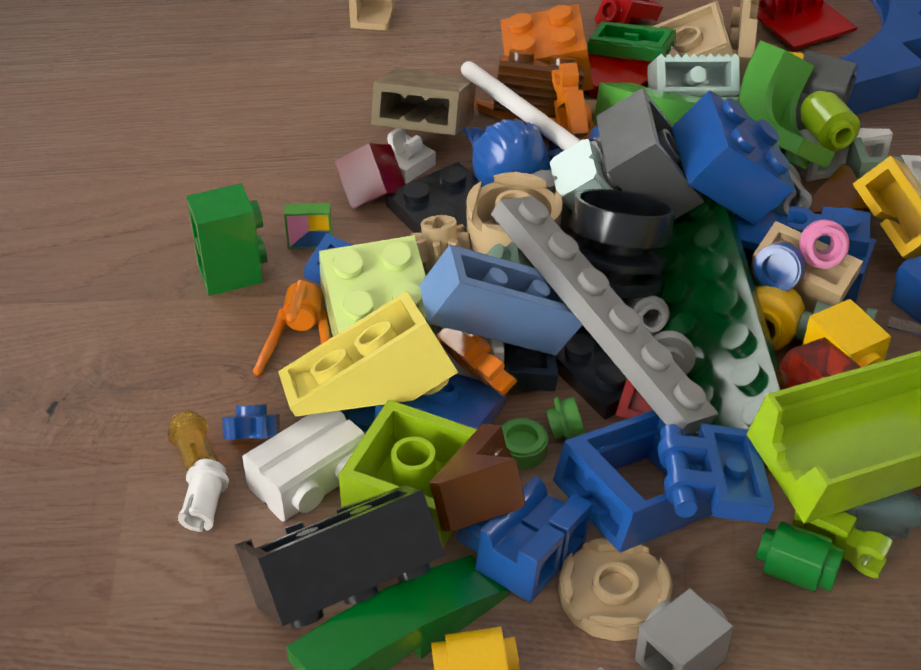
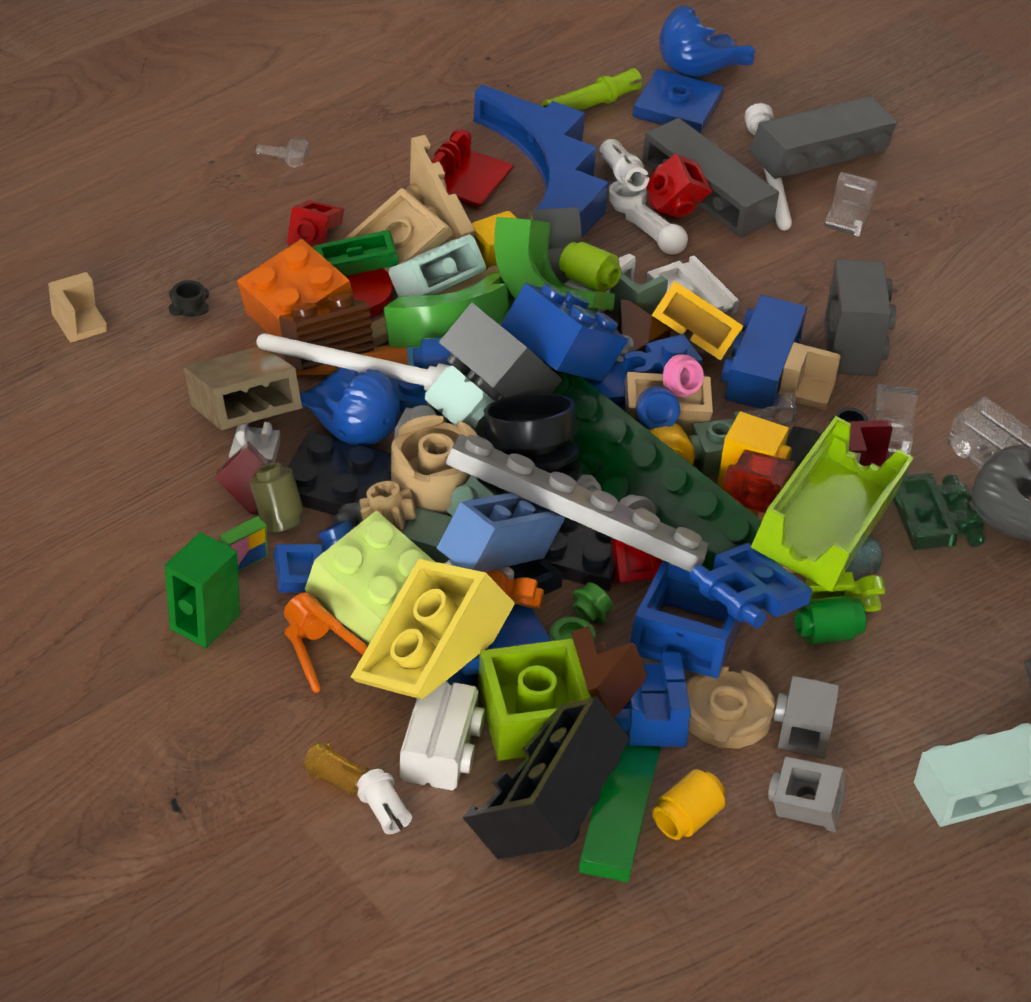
camera: 40 degrees left, 0 degrees up
blue plate [222,404,280,440] -> none
orange plate [552,63,592,140] -> none
none -> pearl dark grey plate [169,280,209,317]
none -> olive brick [249,463,304,532]

